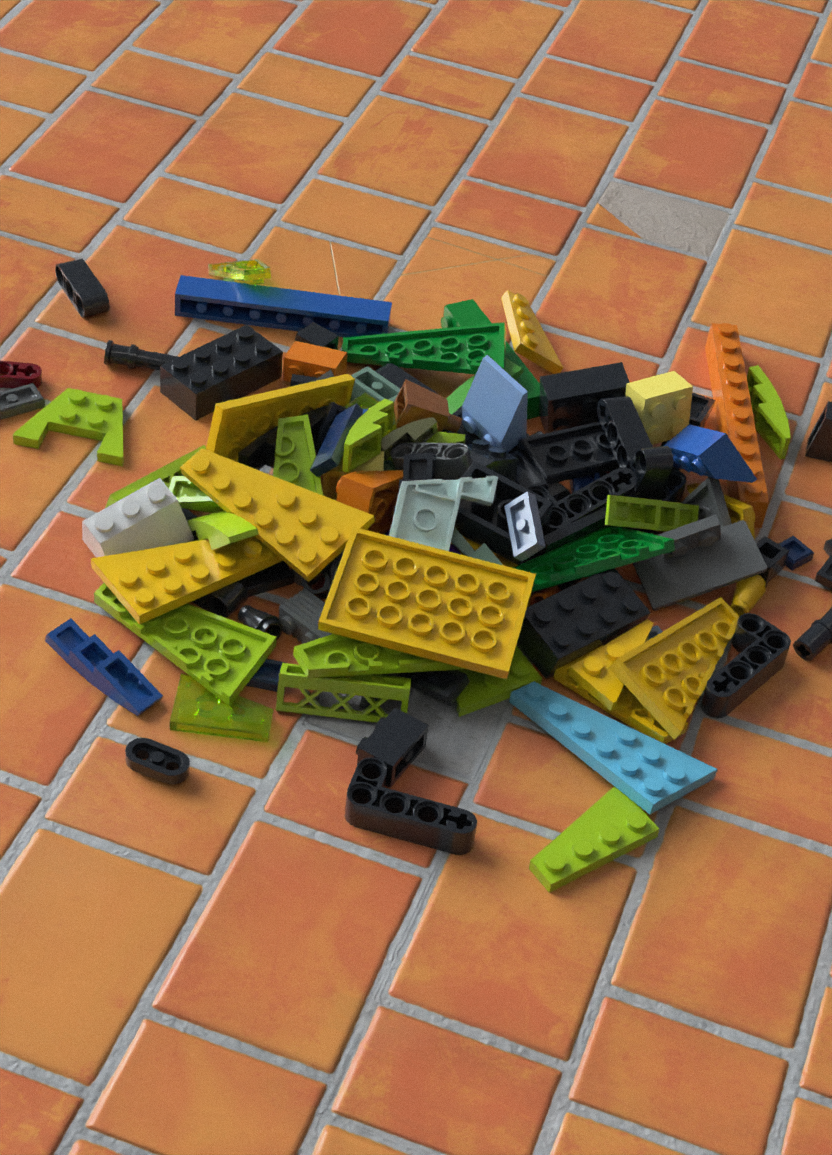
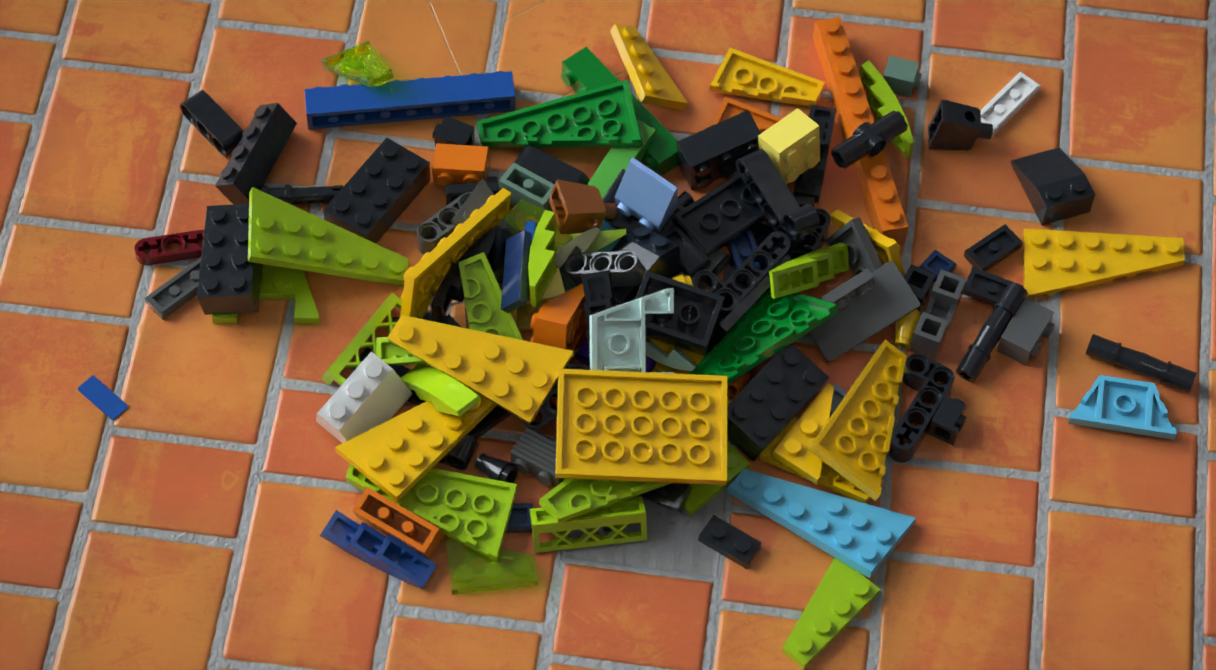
camera: 10 degrees left, 15 degrees up
black plate [125,738,190,784] -> none
black beam [345,757,477,855] -> none
black brick [356,708,429,788] -> none
sand blue plate [504,491,546,561] -> none
blue slope [664,424,757,483] -> none
none -> black brick [197,204,263,315]
none -> black brick [215,103,297,204]
none -> lime wing [248,187,408,286]
none -> orange brick [352,487,444,560]
none -> black plate [698,515,762,569]
none -> yellow wing [709,48,825,107]
none -> black piece [831,110,908,169]
none -> sand green brick [883,55,922,98]
none -> dark grey arch [910,269,967,359]
none -> black brick [928,395,967,446]

